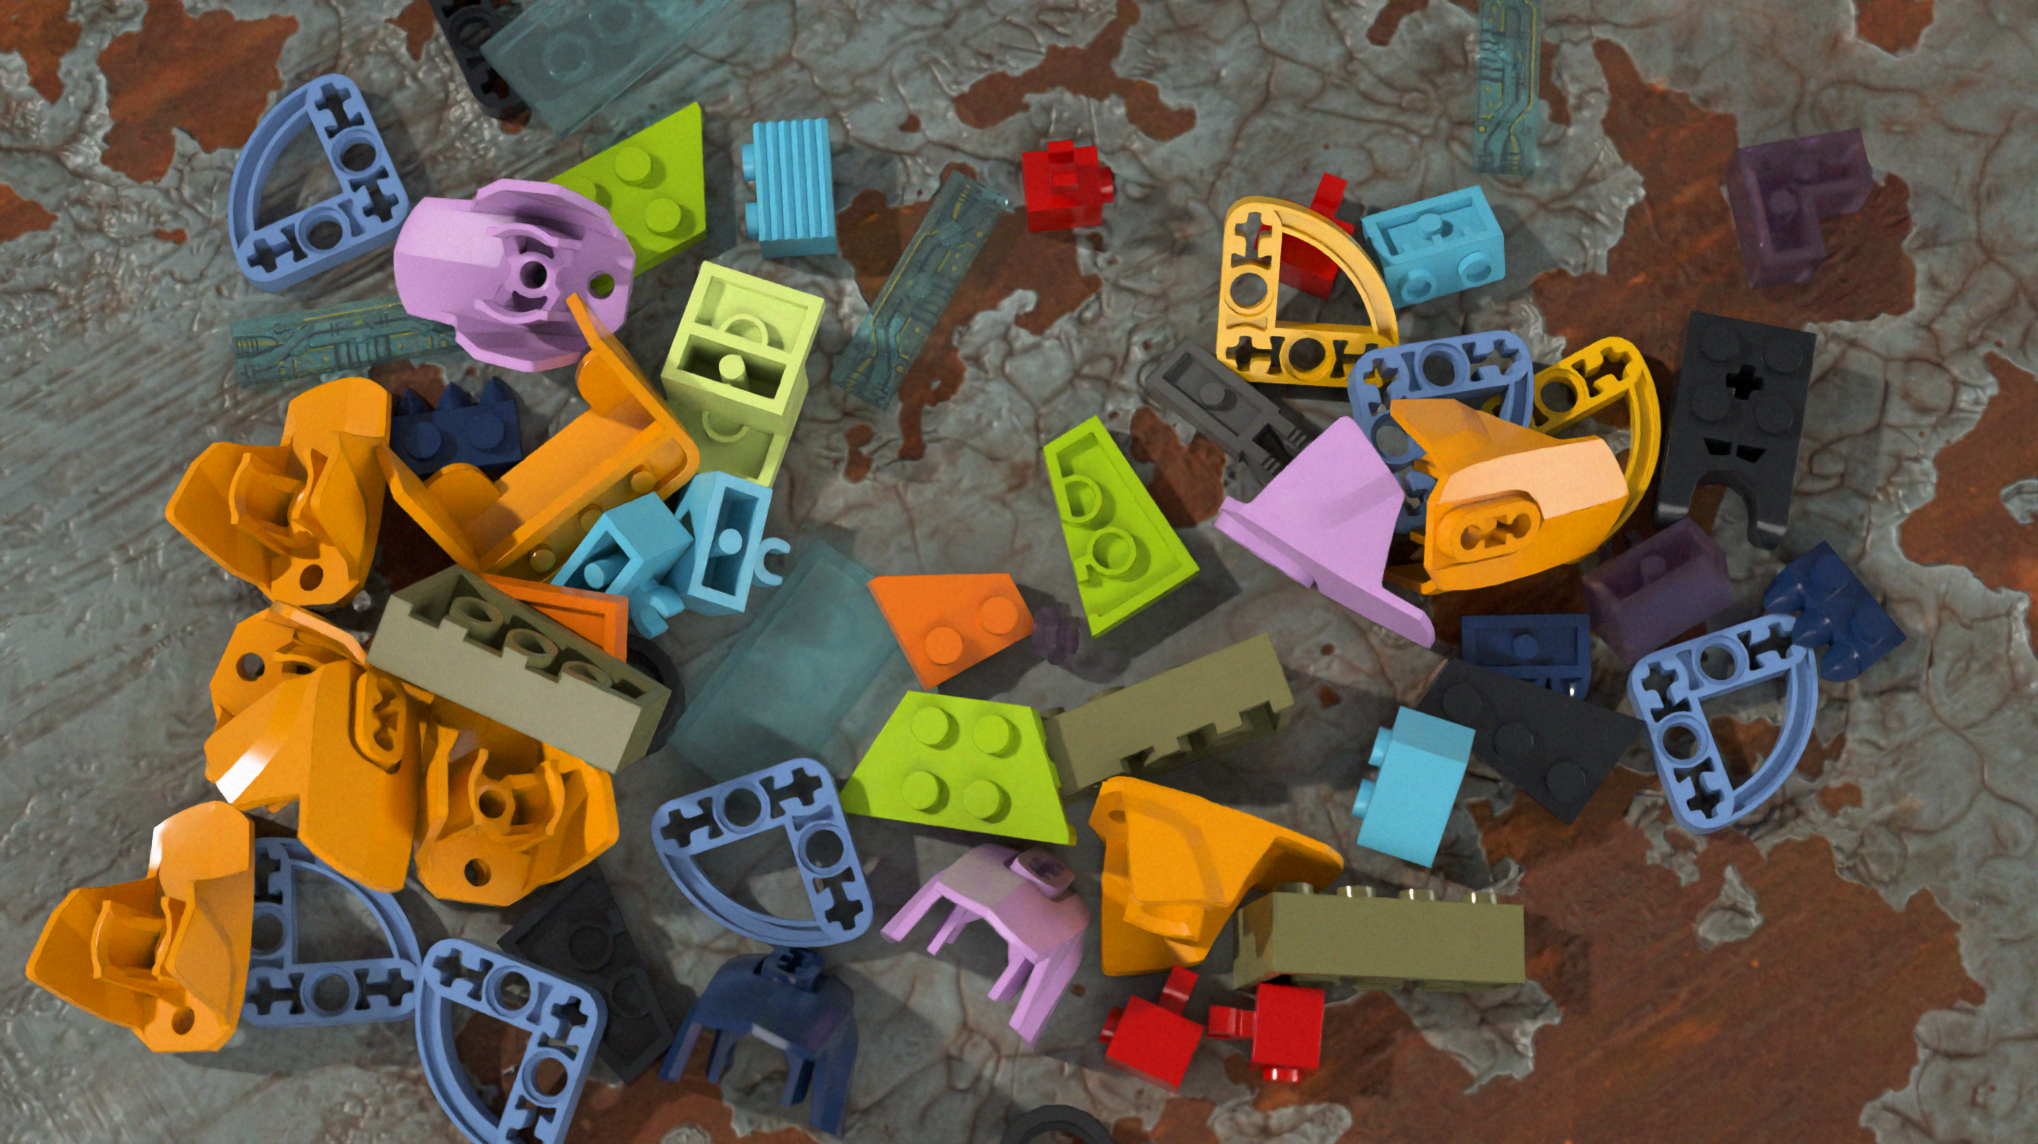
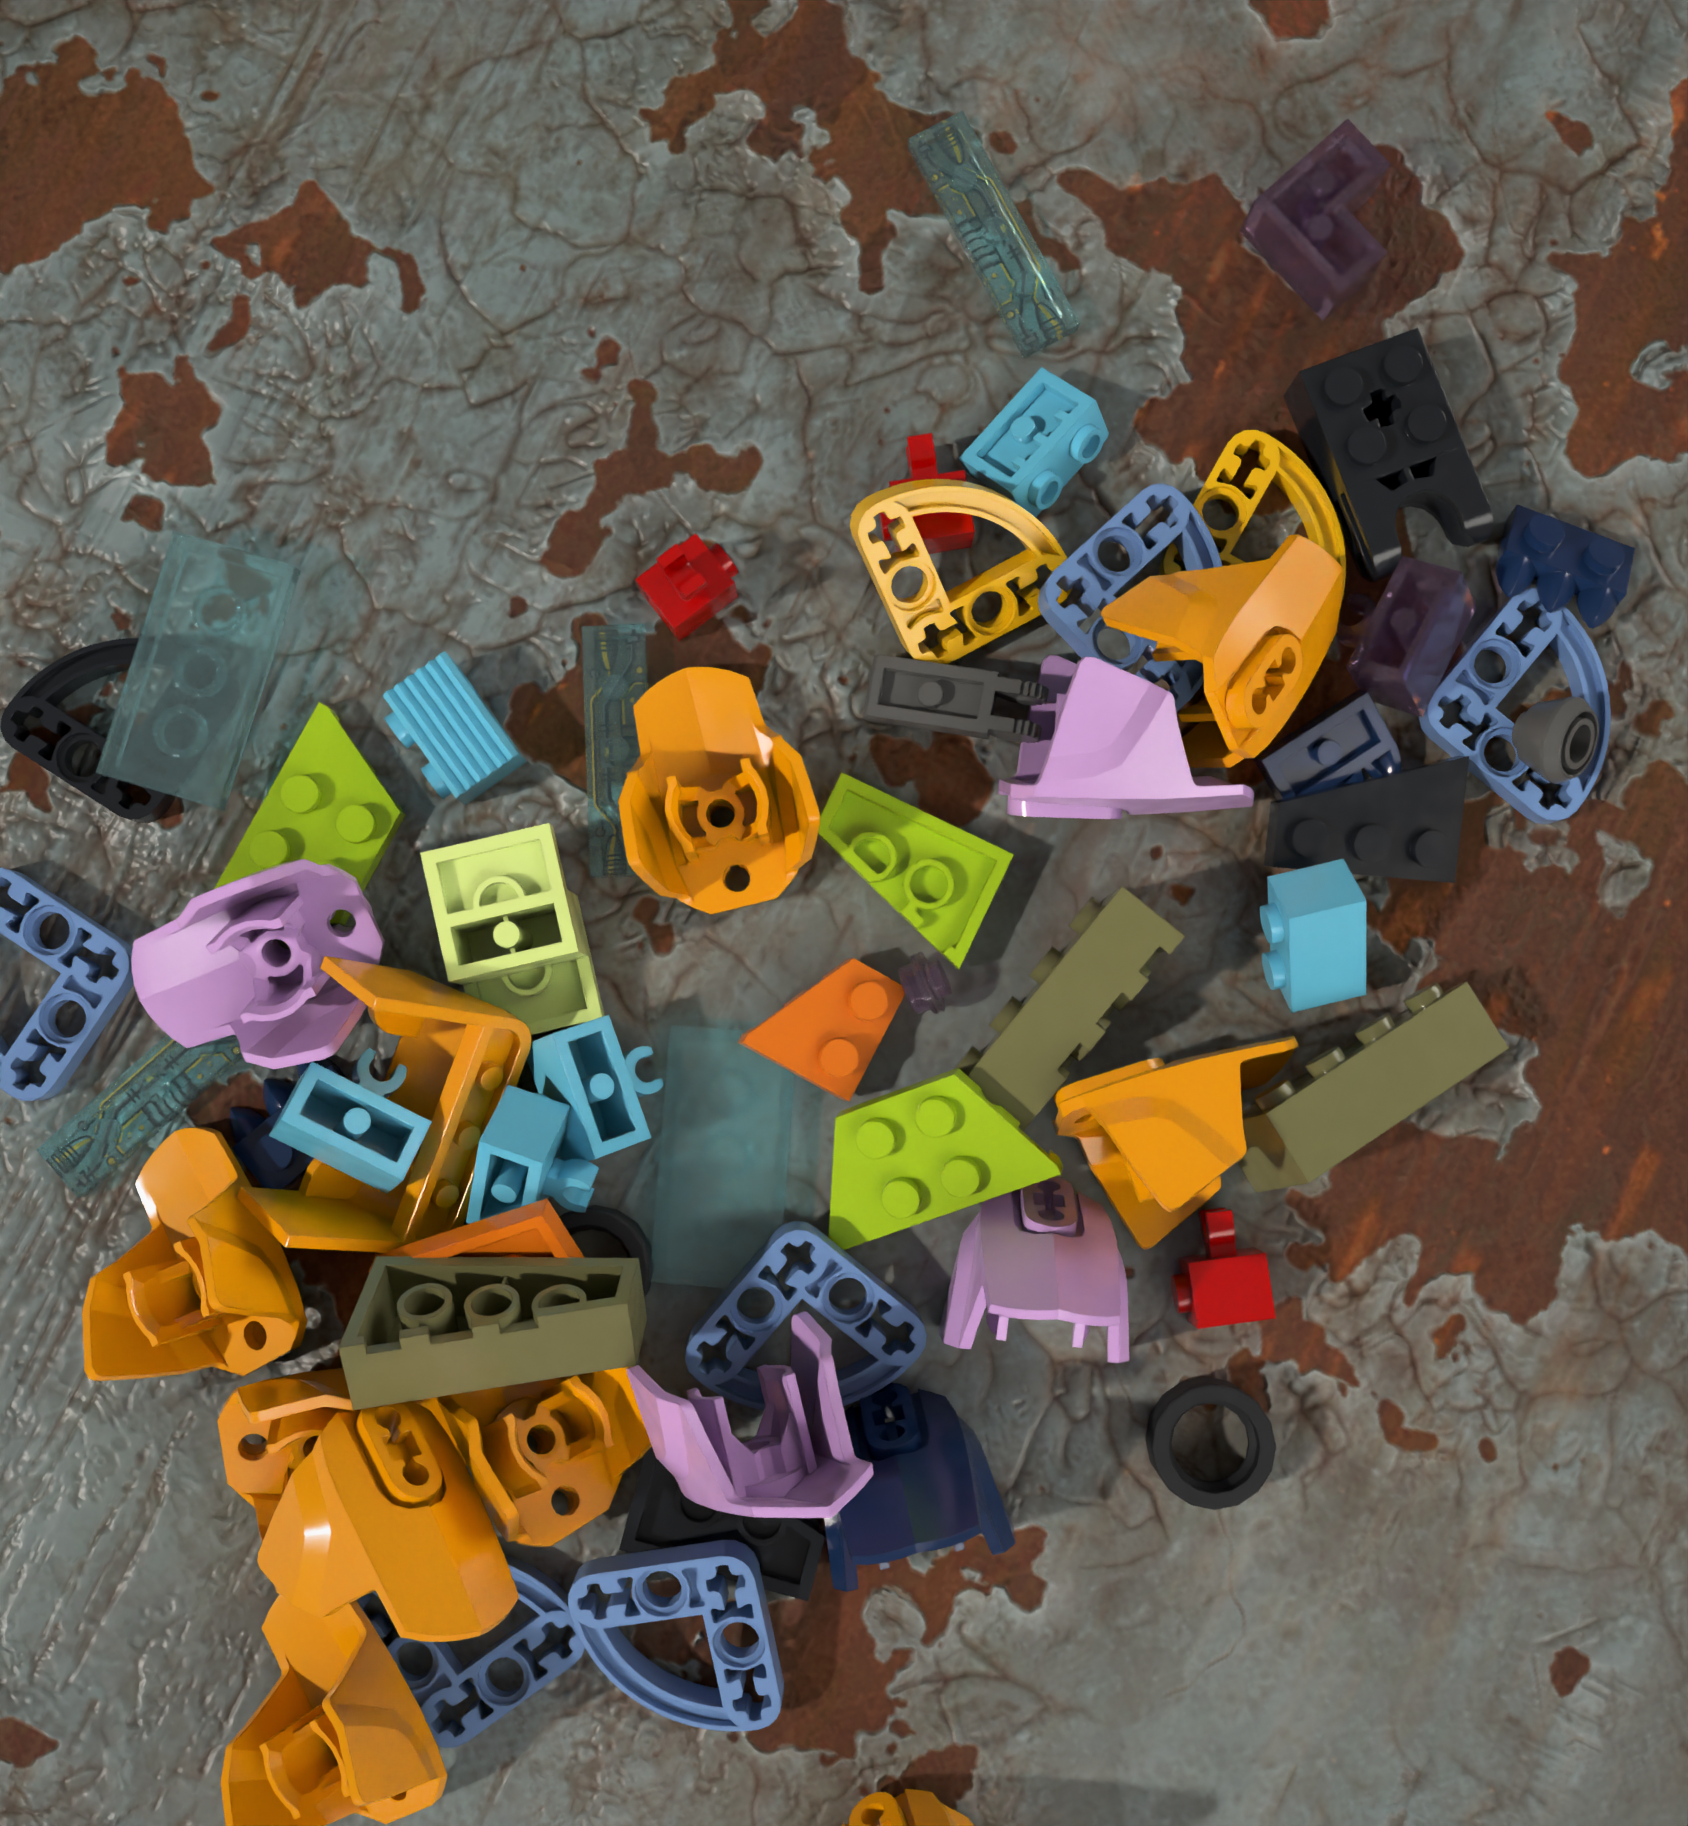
camera: 30 degrees left, 10 degrees up
red brick [1206,983,1325,1086] -> none
none -> medium azure brick [269,1048,432,1194]
none -> light orange piece [618,667,820,915]
none -> lavender piece [626,1311,874,1518]
none -> dark grey cone [1512,696,1599,784]

